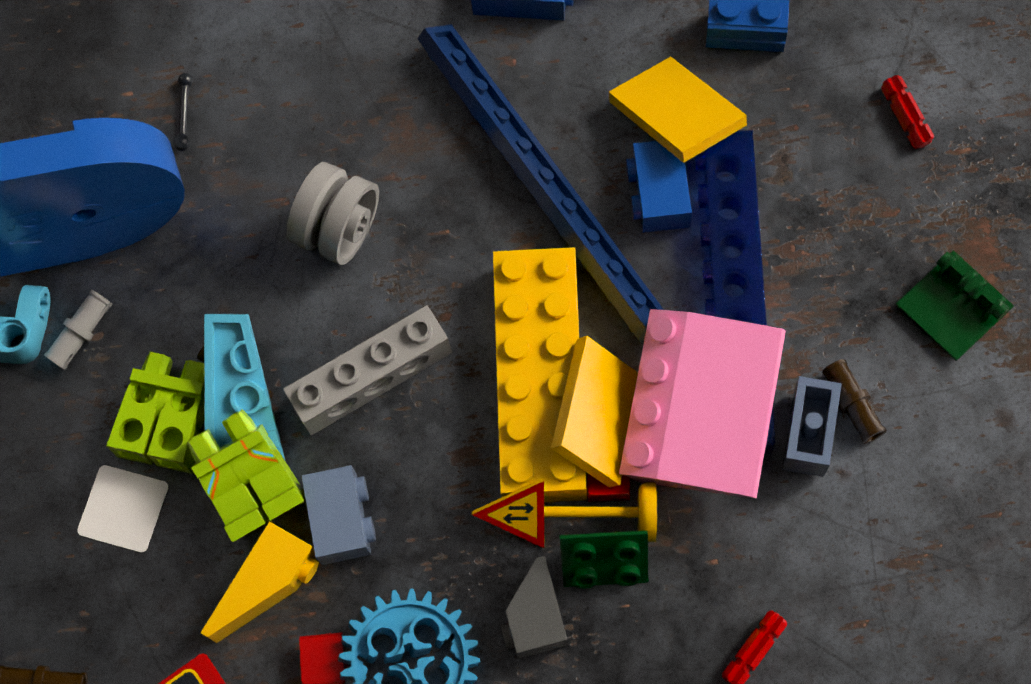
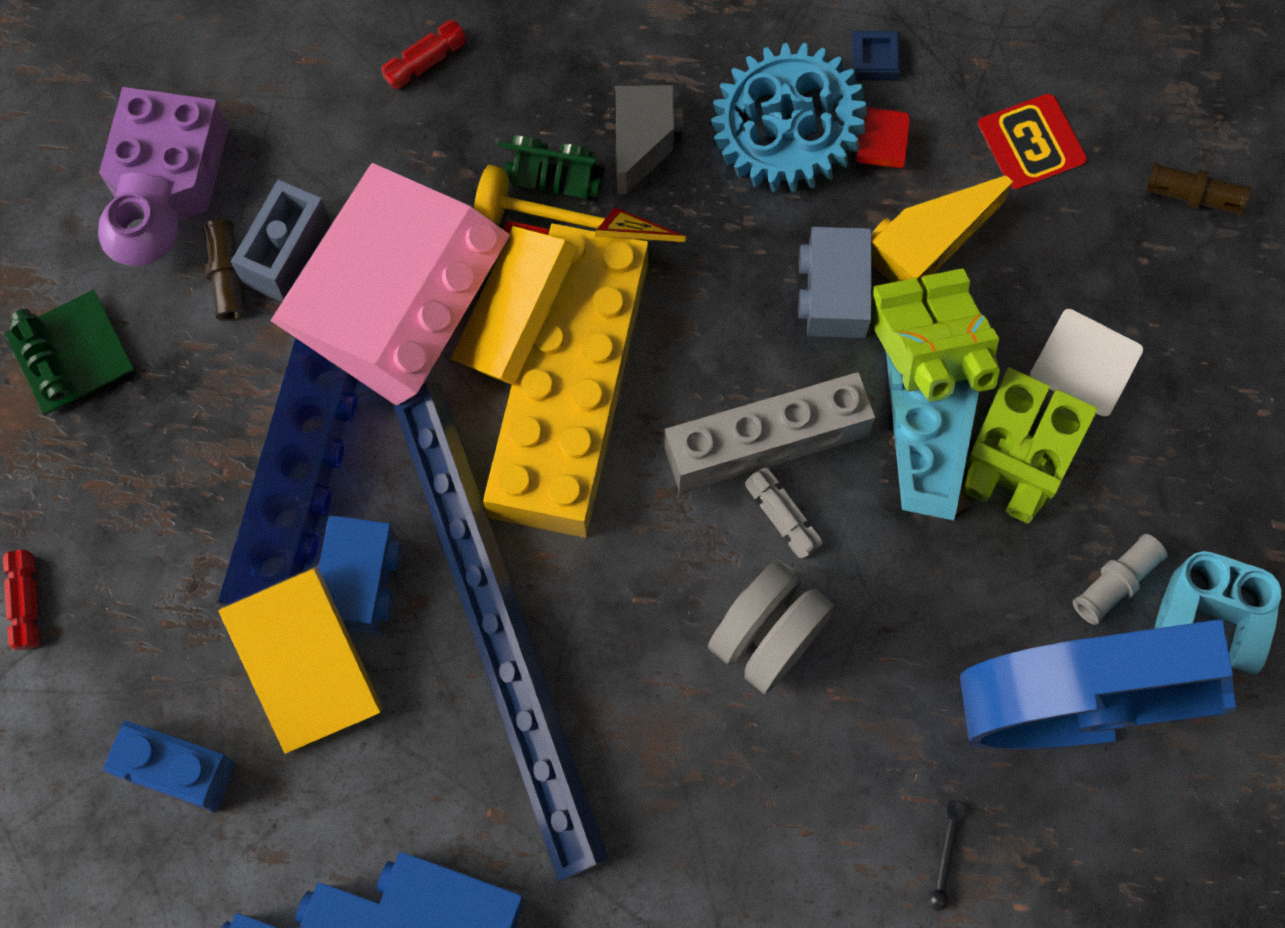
camera: 175 degrees left, 0 degrees up
none -> medium lavender brick [98,87,229,266]
none -> light grey axle [745,468,823,559]

